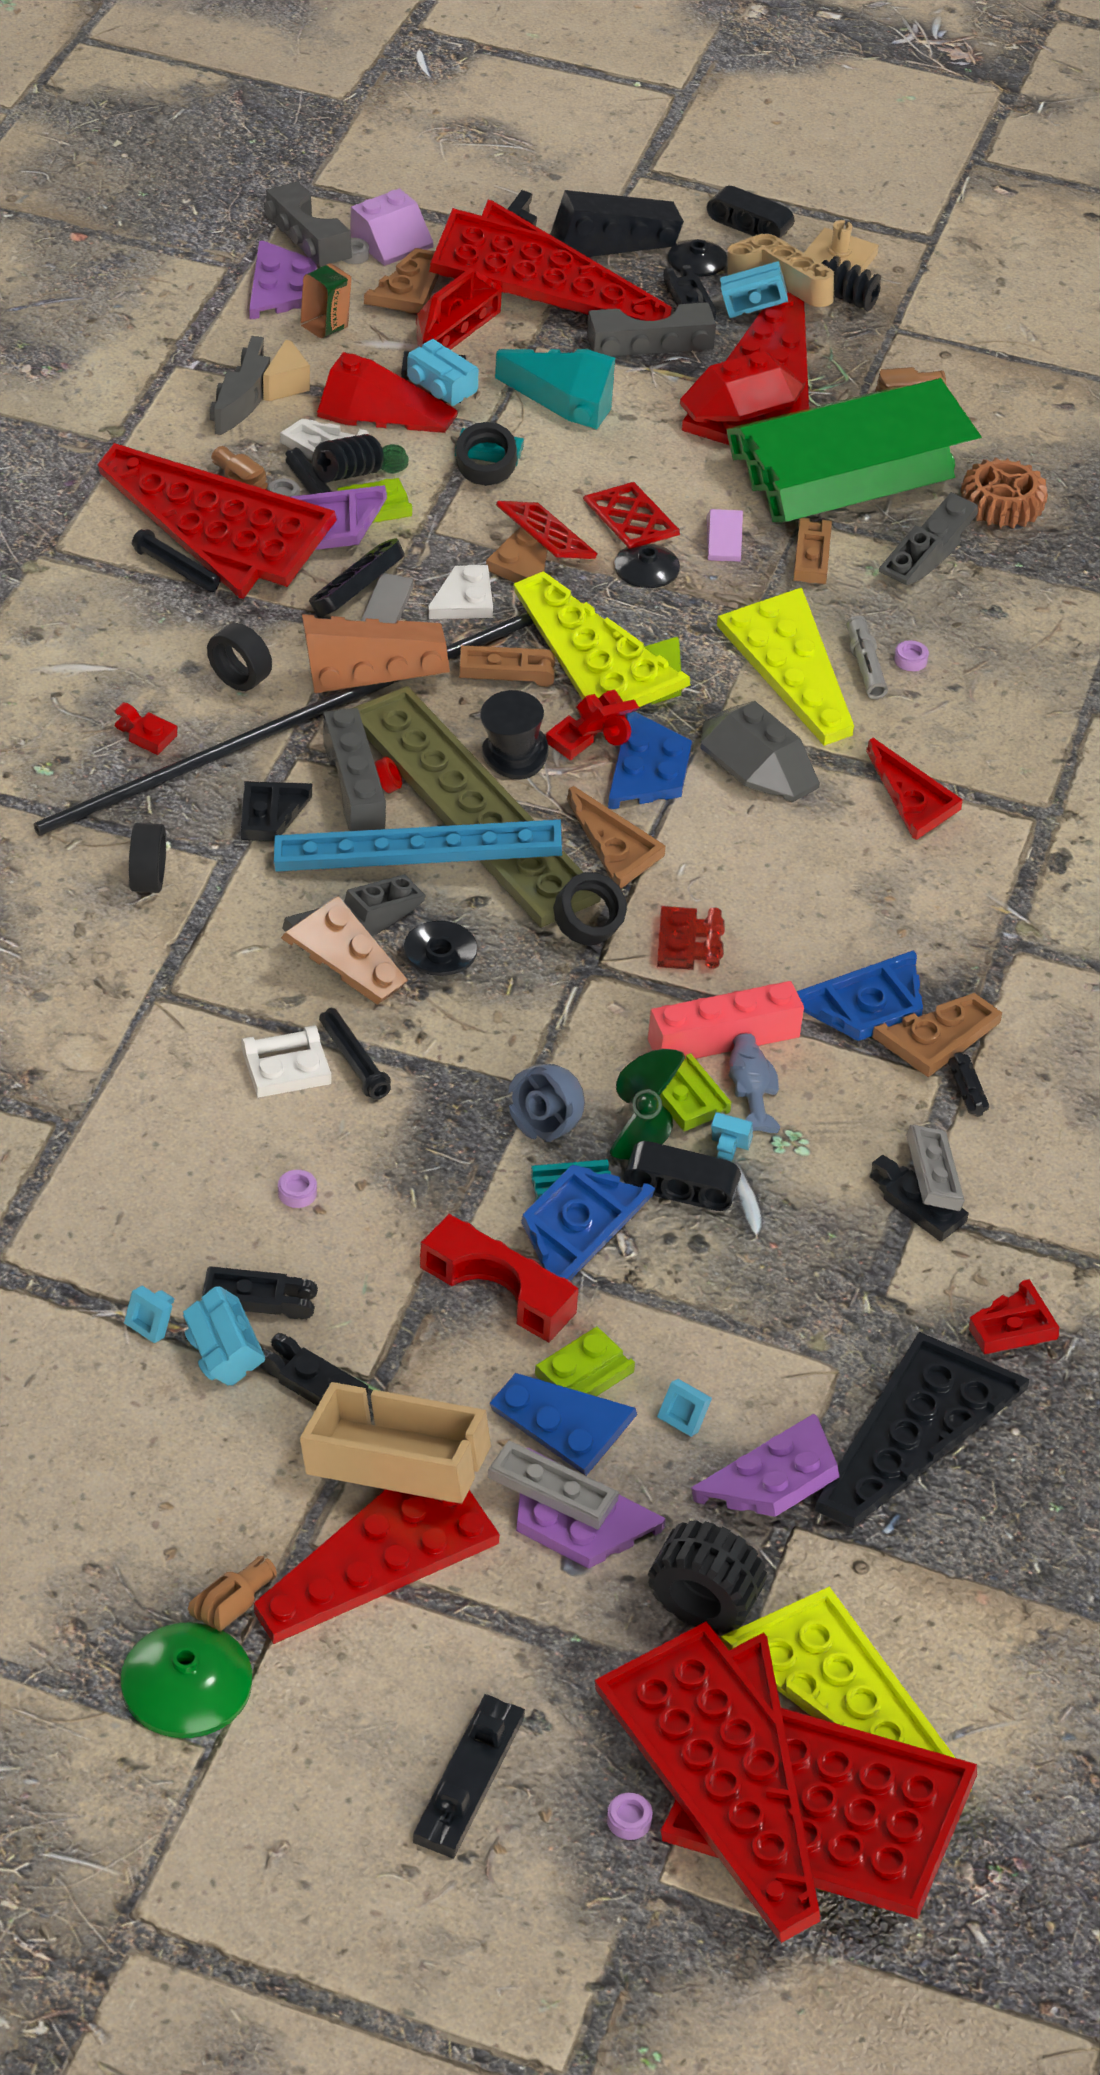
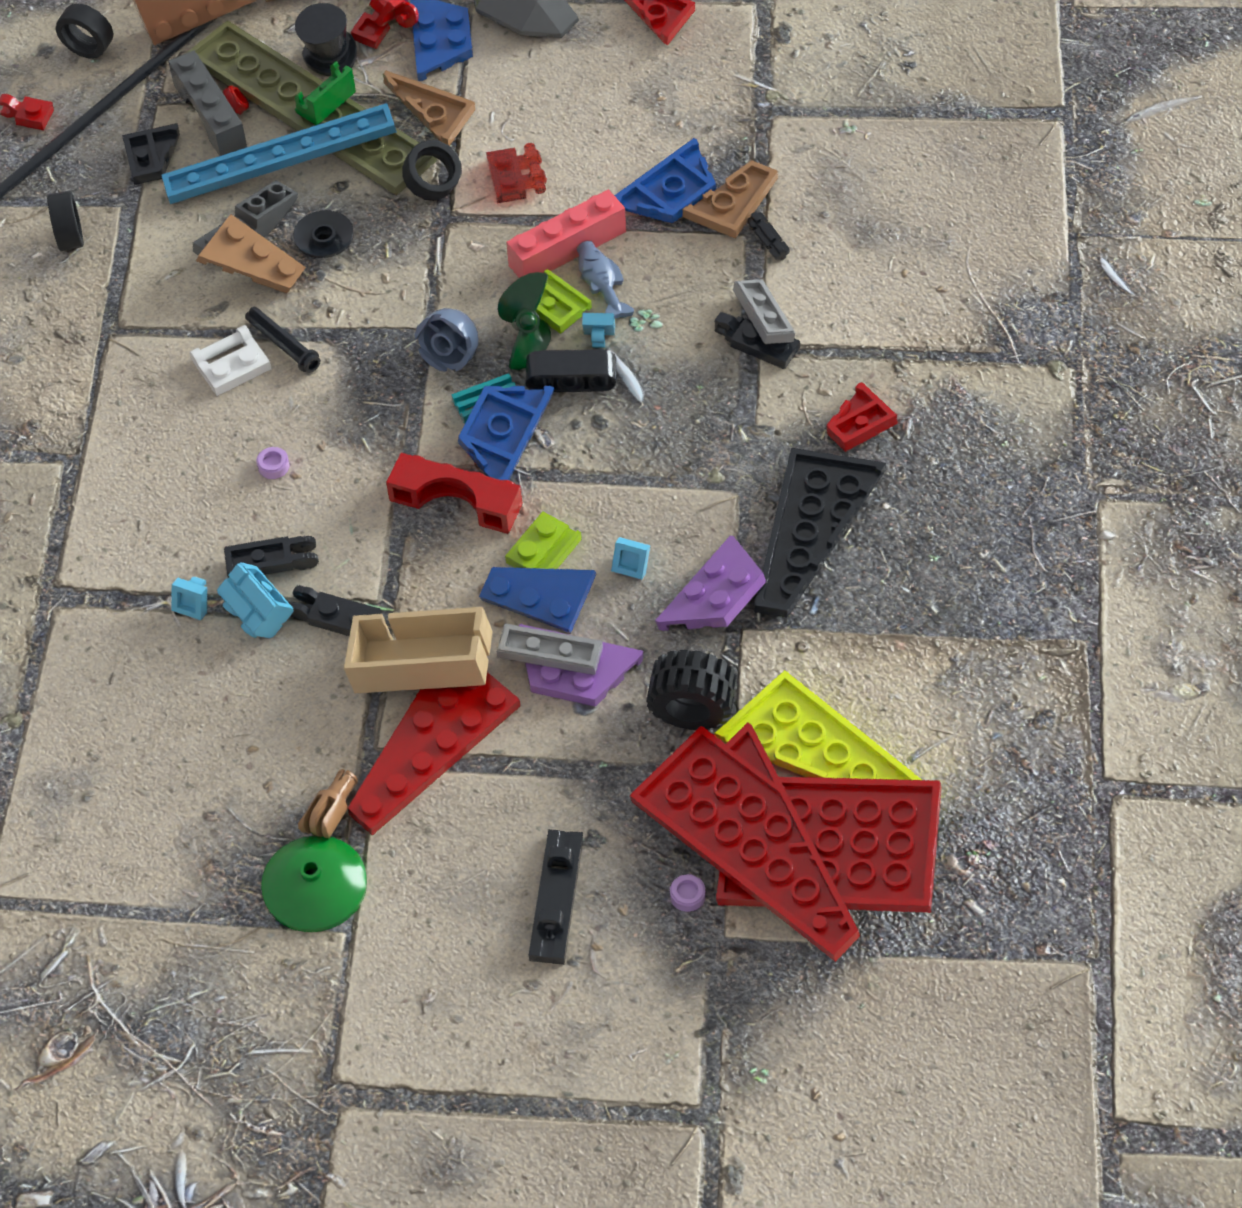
camera: 10 degrees left, 10 degrees up
none -> green hinge [295,61,356,125]

